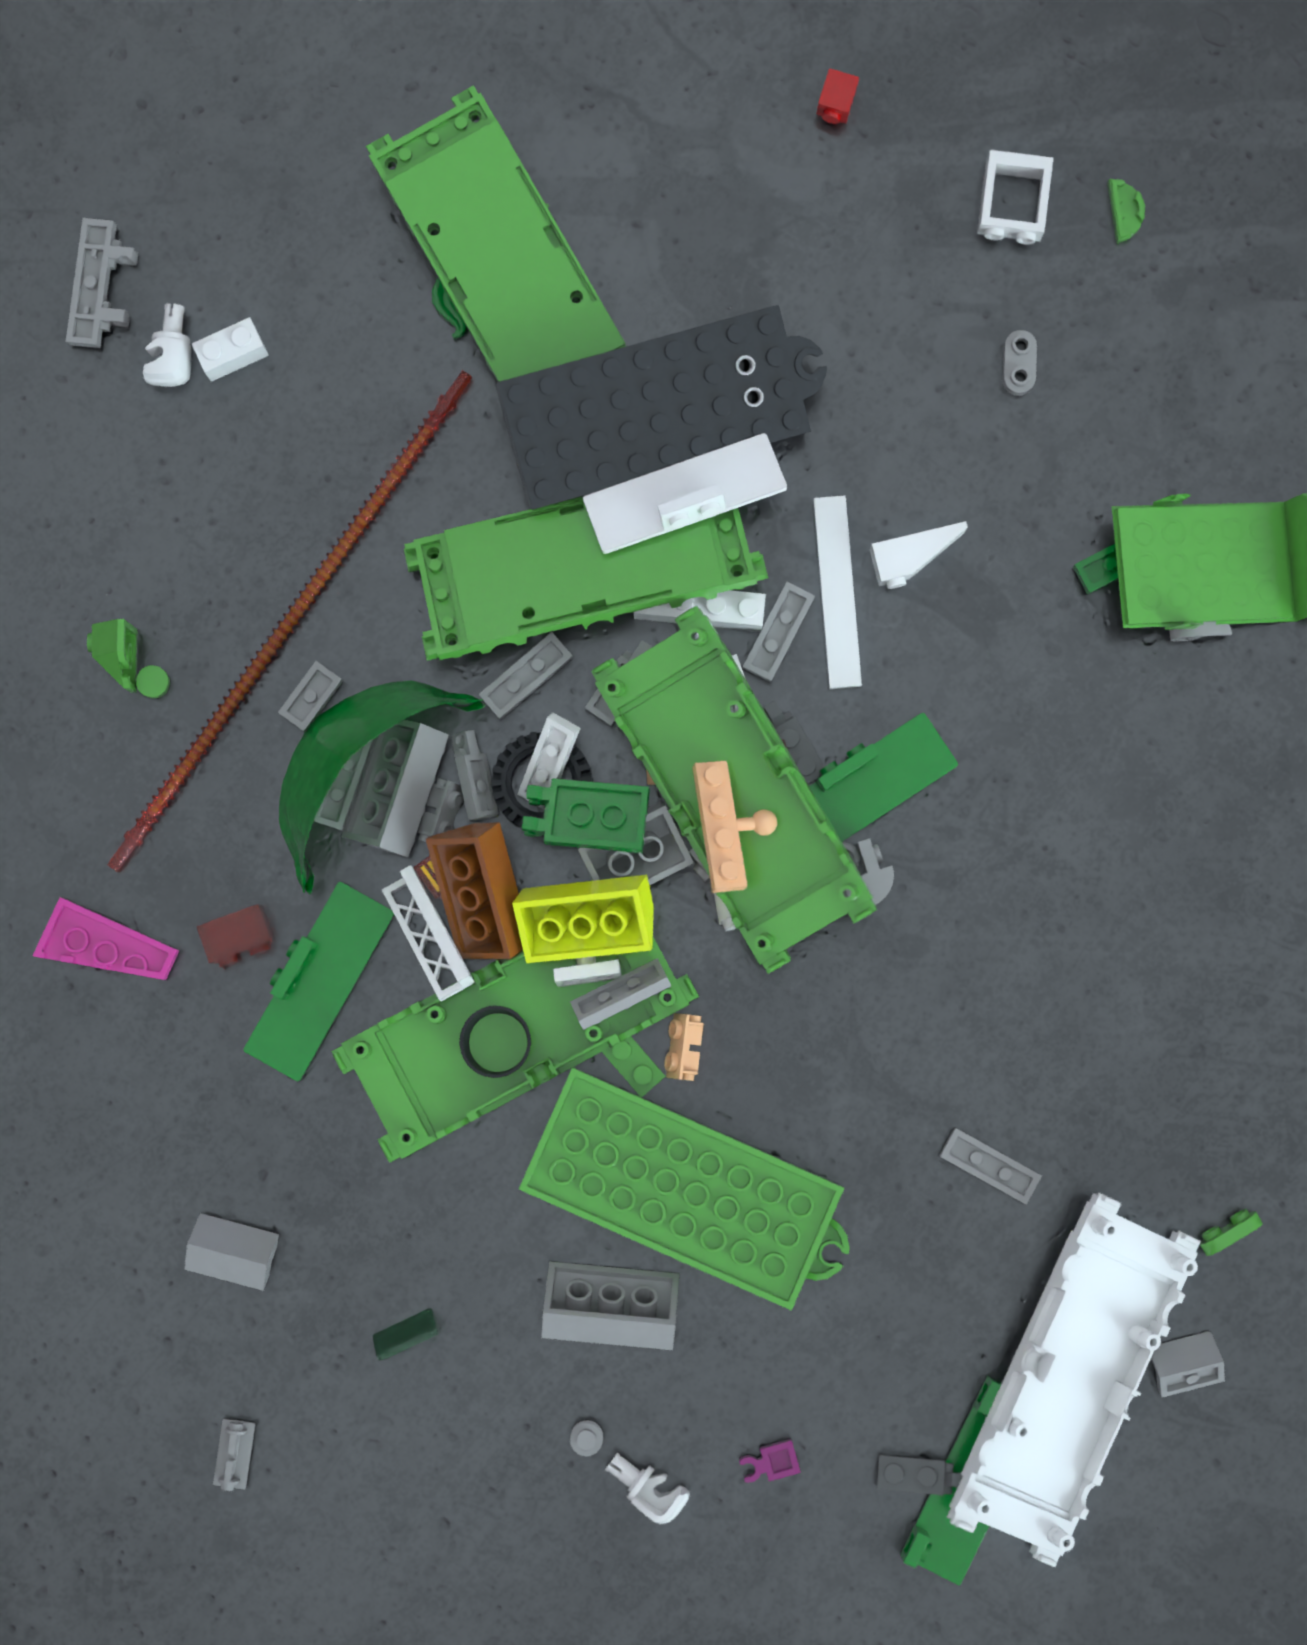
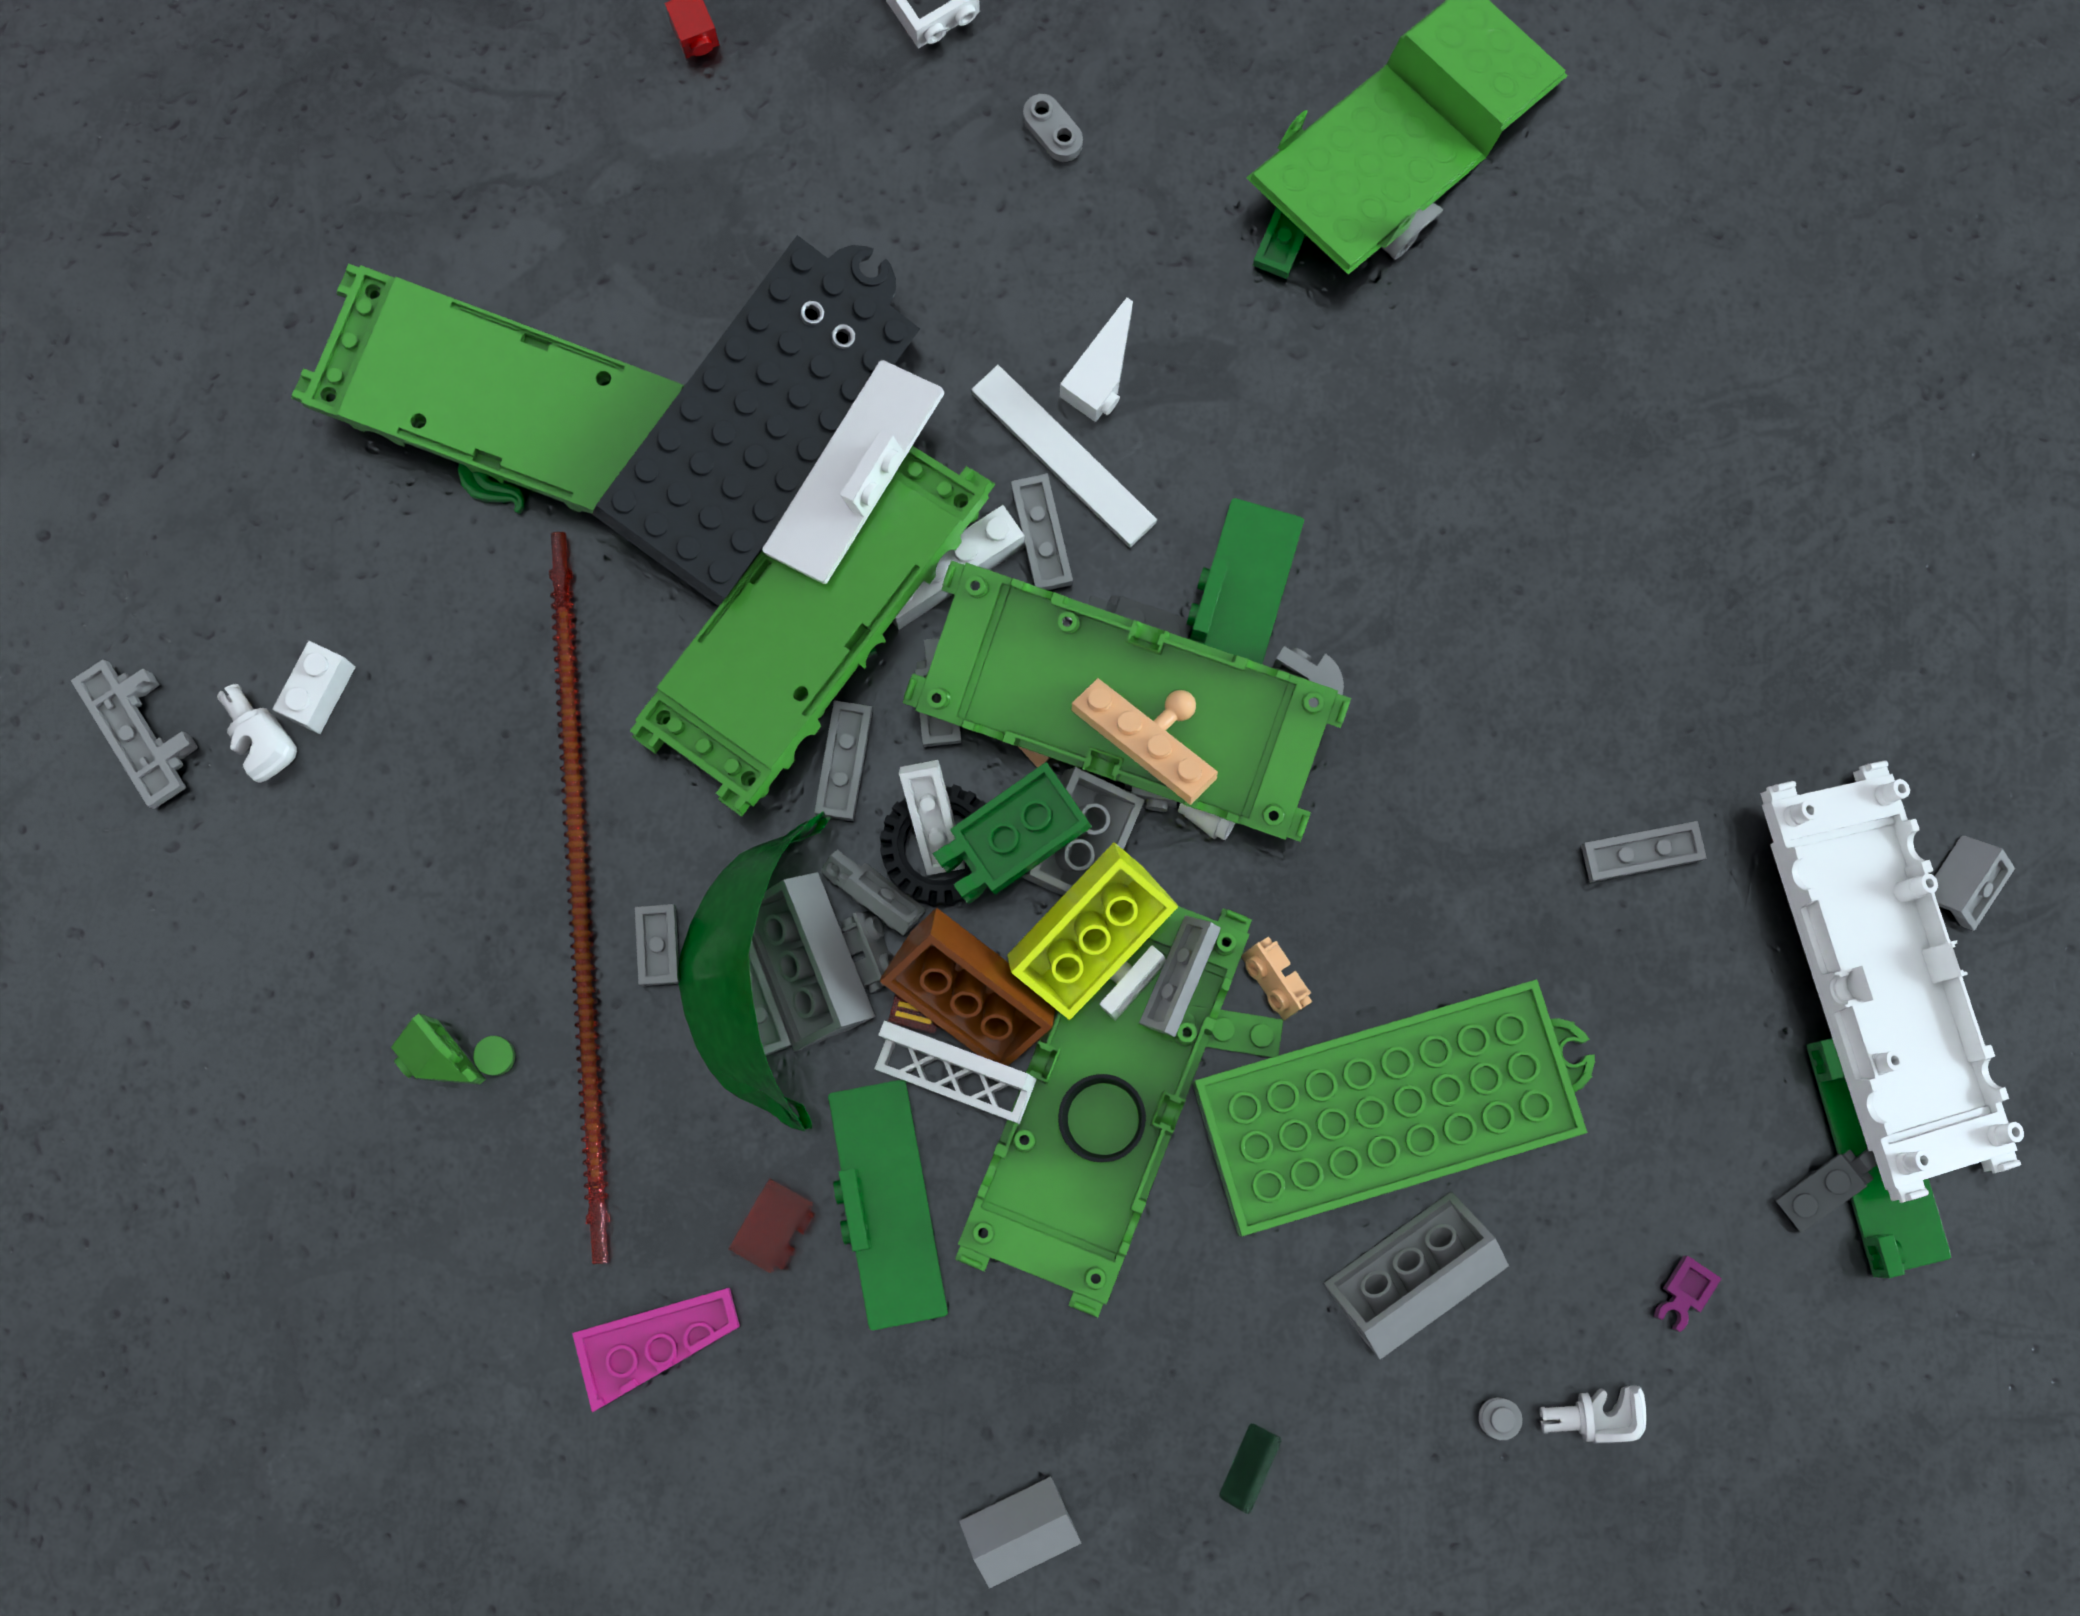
camera: 45 degrees left, 5 degrees down
bright green plate [1200,1209,1263,1256] -> none

